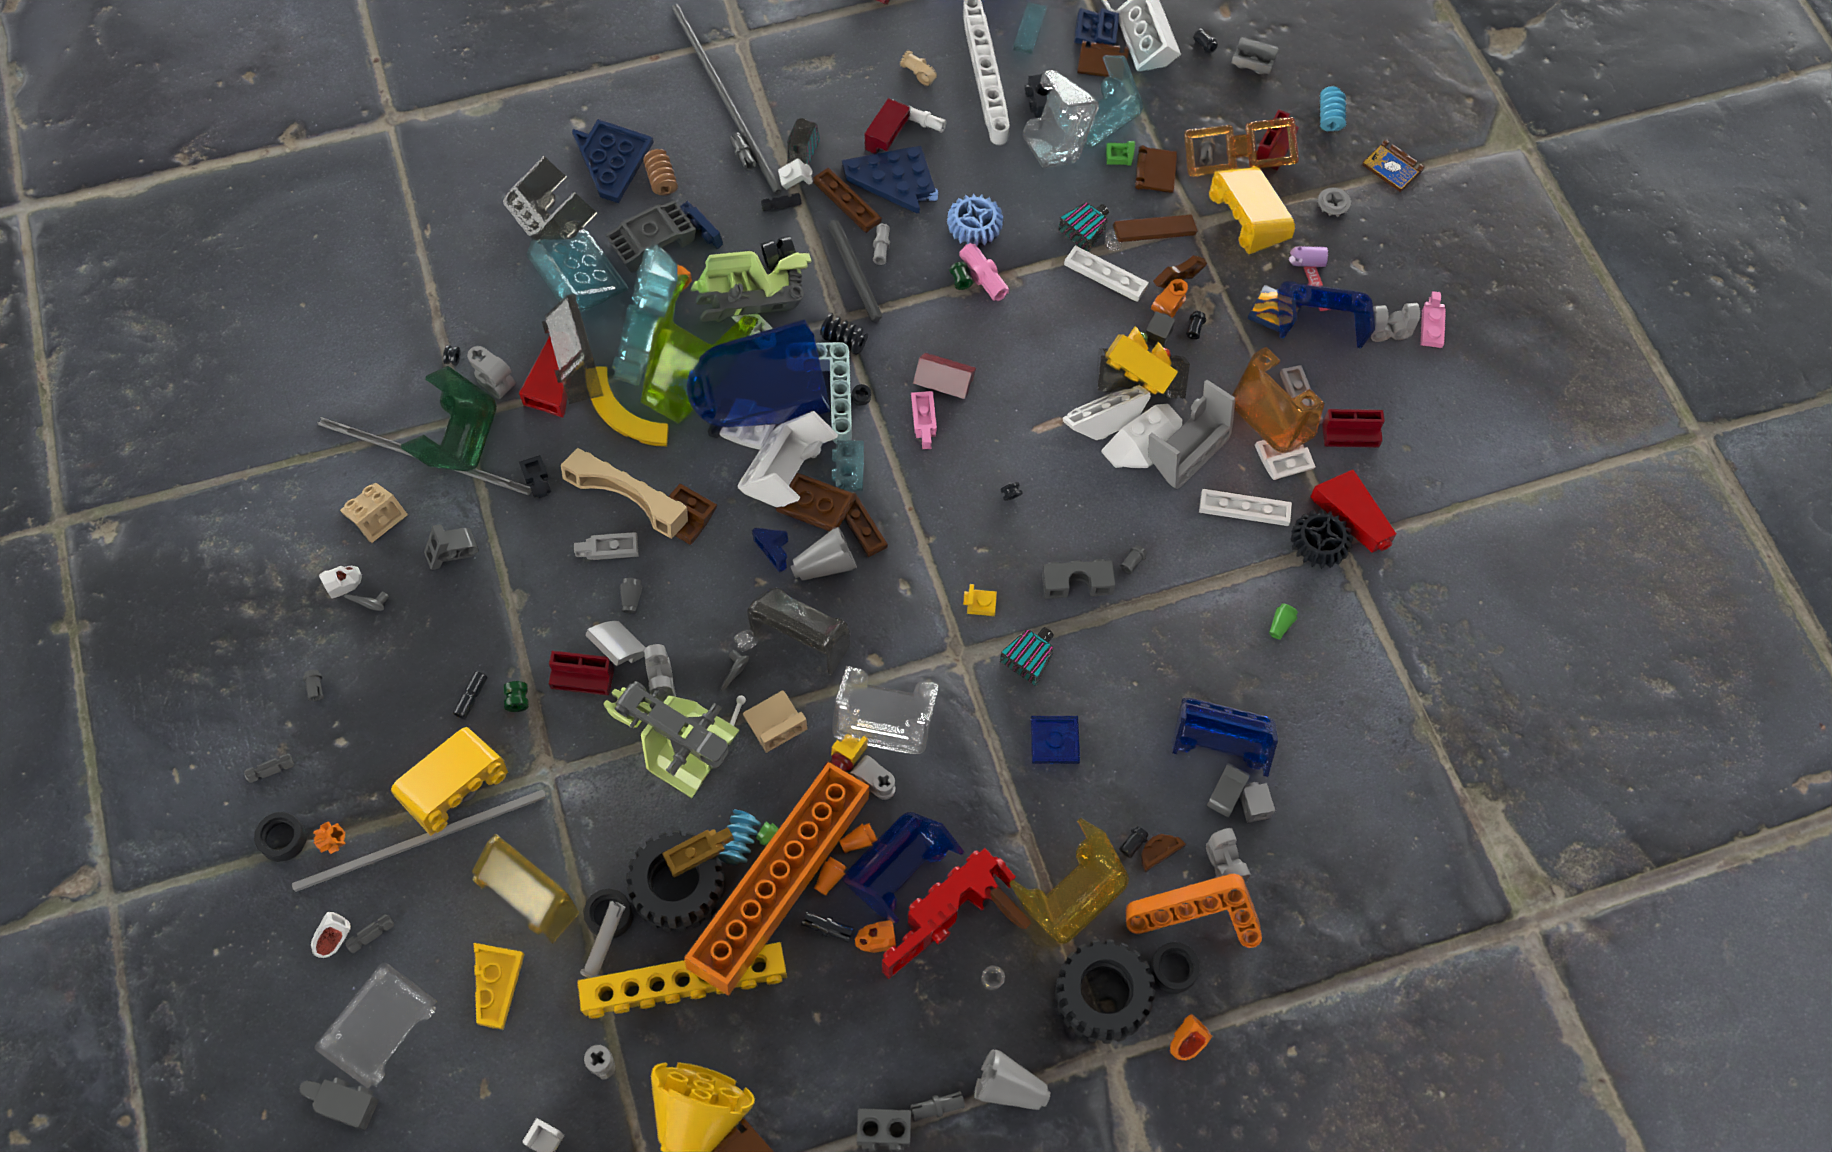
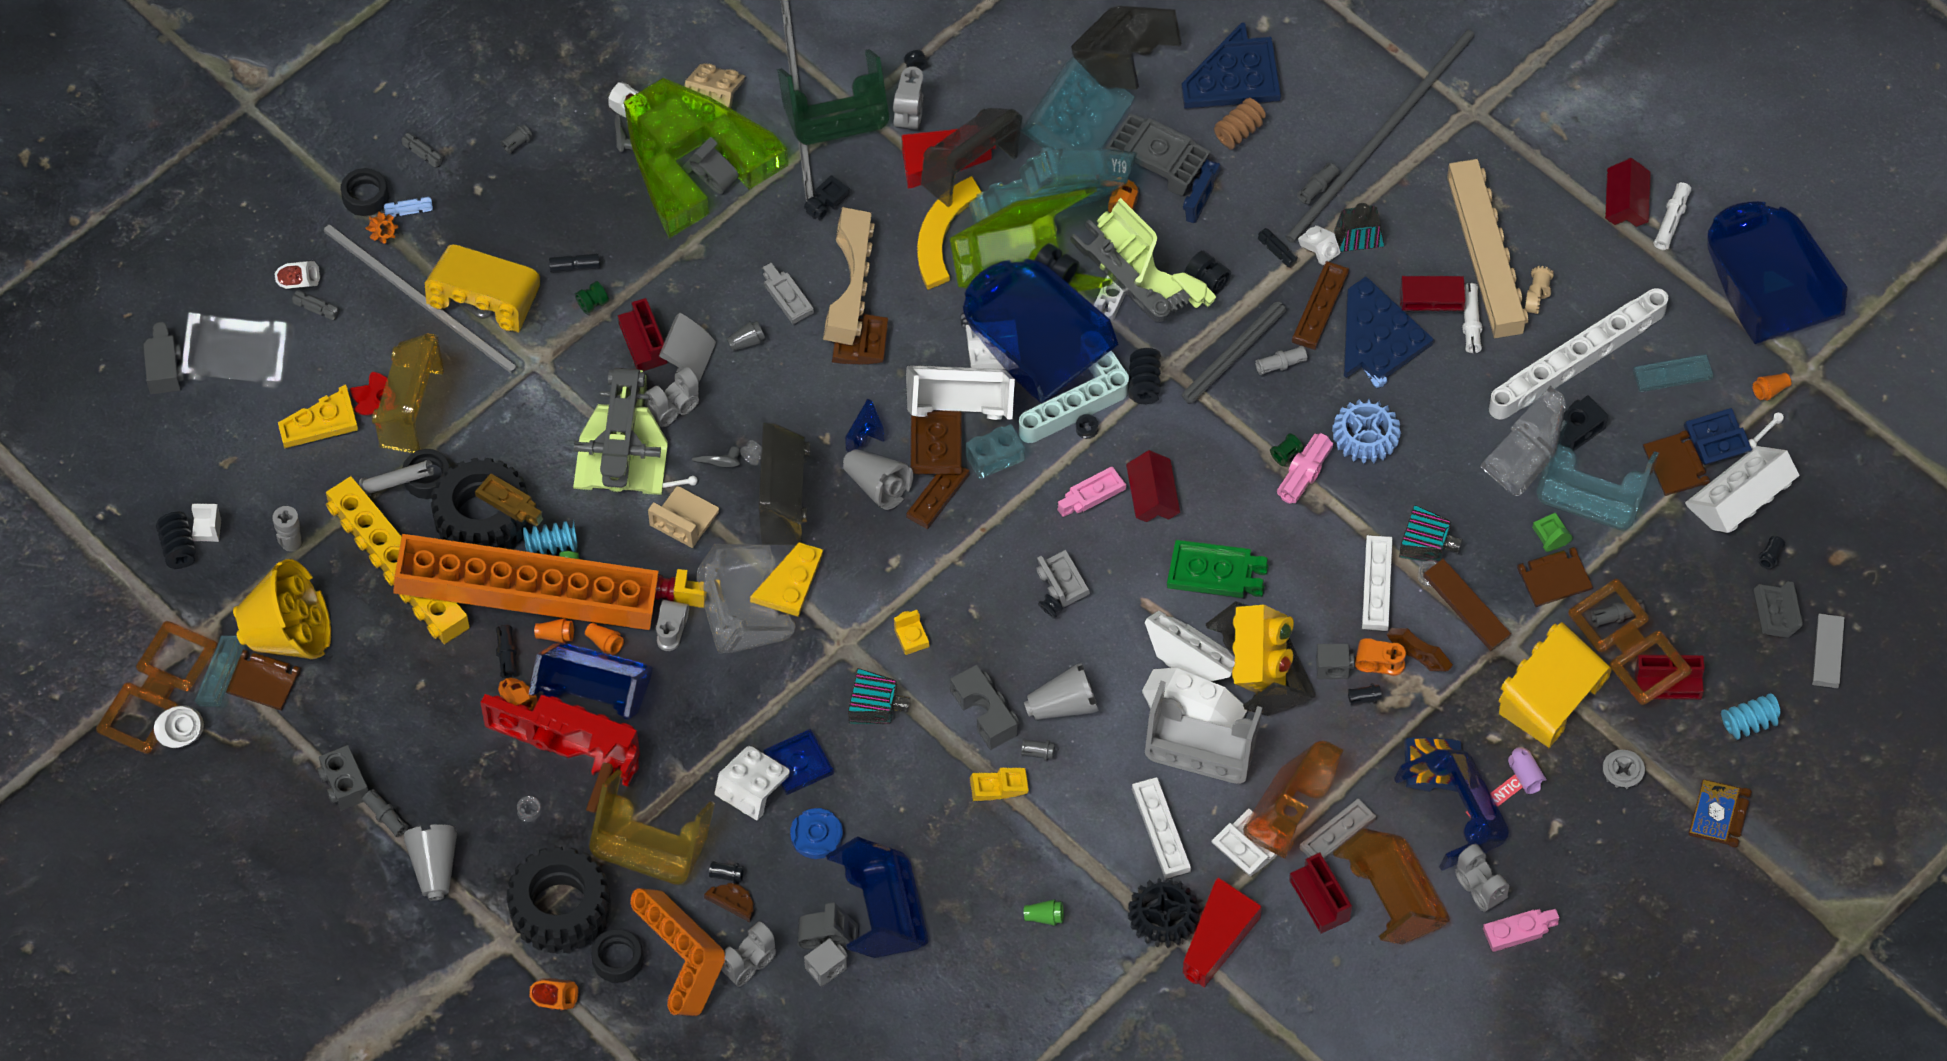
camera: 65 degrees right, 5 degrees down
none -> red plate [350,372,398,415]
none -> light blue axle [384,197,433,217]
none -> clear neon green piece [623,78,788,238]
none -> white bracket [714,746,789,820]
none -> yellow wing [750,542,823,617]
none -> blue tile [790,808,843,859]
none -> yellow slope [970,768,1029,801]
none -> light grey cone [1024,663,1099,720]
none -> black wheel [1032,243,1079,288]
none -> light grey bracket [1036,550,1090,608]
none -> green tile [1167,540,1268,598]
none -> clear orange windscreen [1333,828,1450,944]
none -> tan brick [1447,159,1528,338]
none -> light grey tile [1812,614,1844,688]

